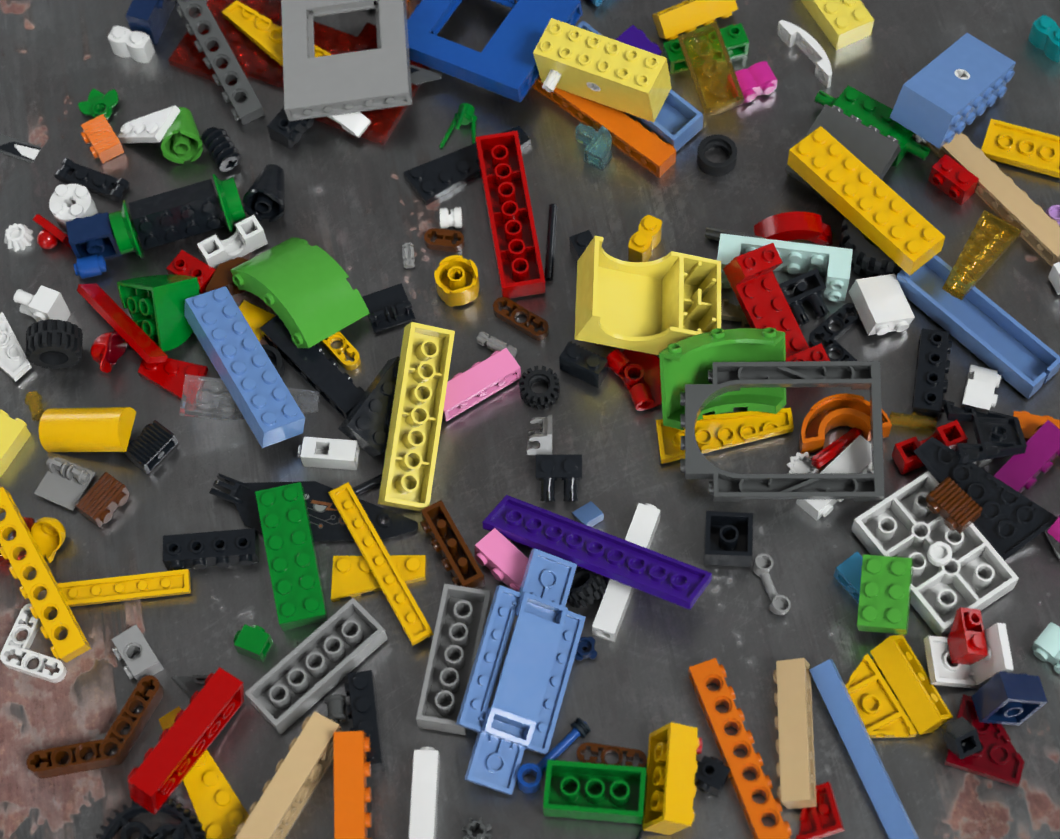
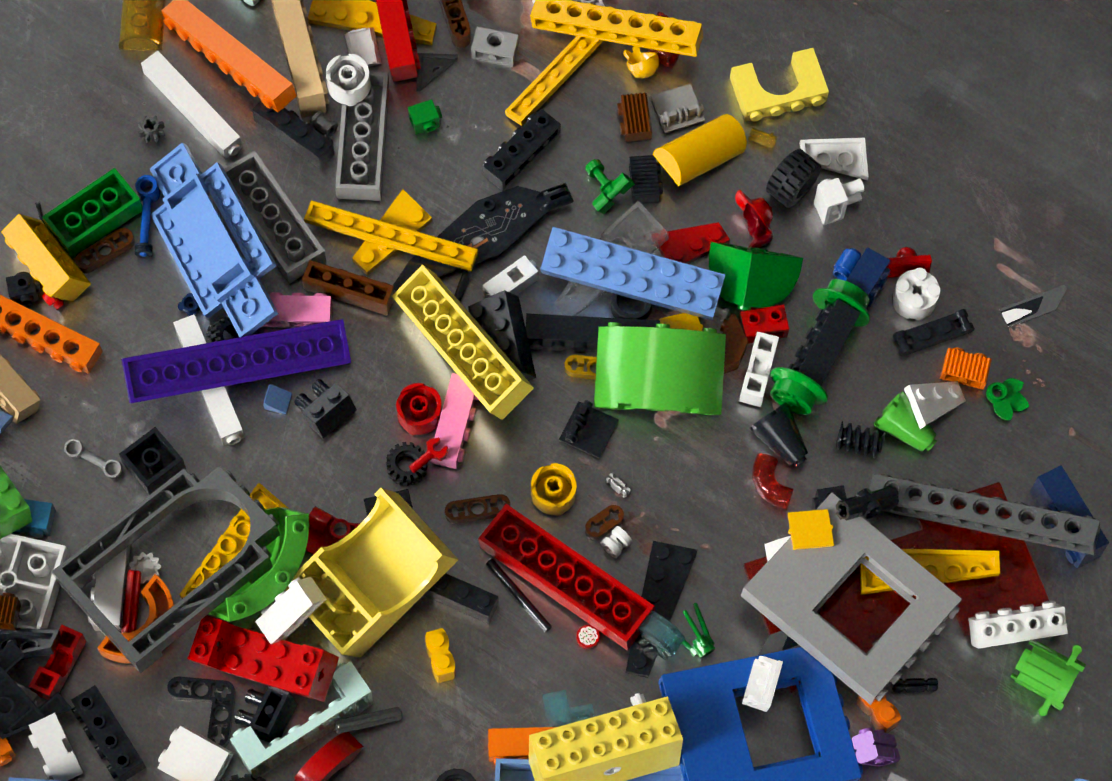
camera: 130 degrees right, 5 degrees up
white piece [4,223,34,252] -> none
red tile [77,283,168,364] -> none
white brick [107,26,155,63] -> none
green brick [255,482,328,631] -> none
light grey axle [476,331,517,358] -> none
light grey hinge [527,415,553,455] -> none
clear yellow pin [889,411,937,432] -> none
none -> white brick [255,577,327,644]
none -> white brick [326,54,371,106]
none -> white piece [344,27,382,67]
none -> red brick [396,383,442,435]
none -> red bar [409,437,448,473]
none -> tile [576,625,600,649]
none -> green bar [585,159,634,214]
none -> clear light blue brick [639,610,685,660]
none -> white hinge [742,656,783,712]
none -> clear red cylinder [752,453,793,510]
none -> yellow piece [788,509,834,550]
none -> black piece [835,487,899,521]

